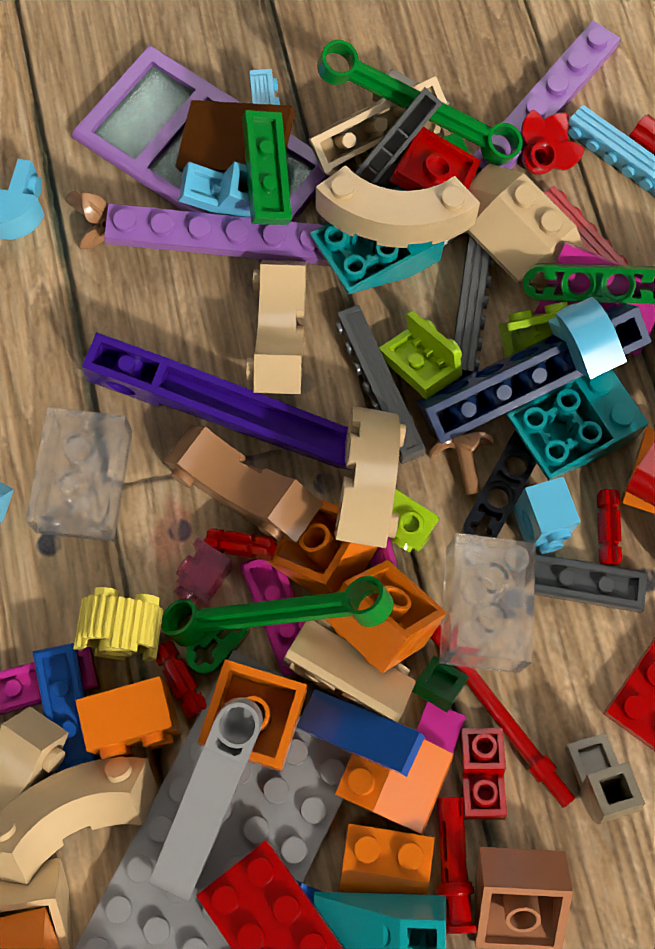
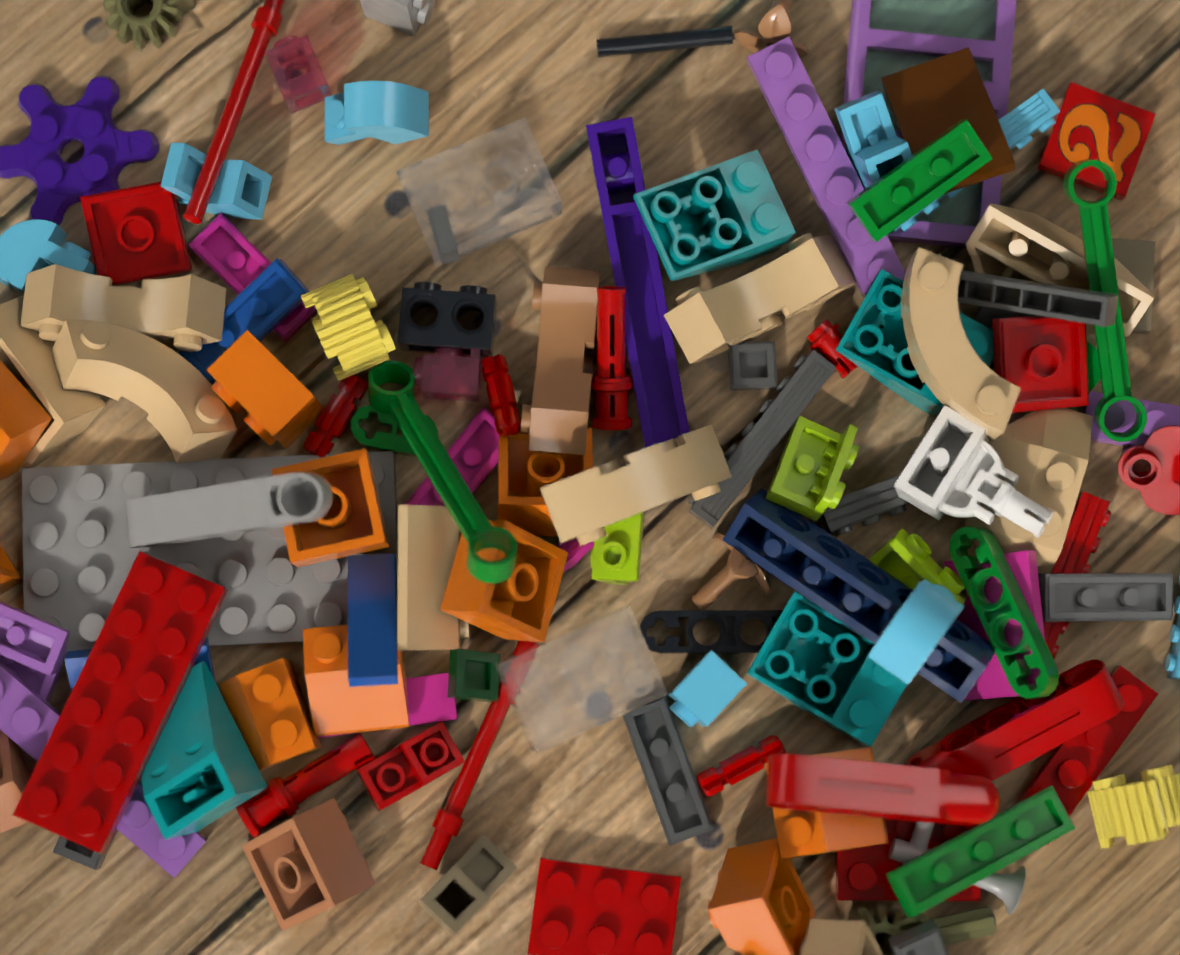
camera: 60 degrees right, 10 degrees up
none -> black brick [398,282,497,357]
none -> dark grey tile [427,204,460,264]
none -> red pin [590,286,632,430]
none -> black bar [596,26,733,57]
none -> teal slope [633,149,796,281]
none -> dark grey tile [728,341,777,391]
none -> red pin [807,319,858,379]
none -> white brick [894,406,1054,538]
none -> tile [1037,82,1156,201]
none -> dark grey tile [1038,573,1173,622]

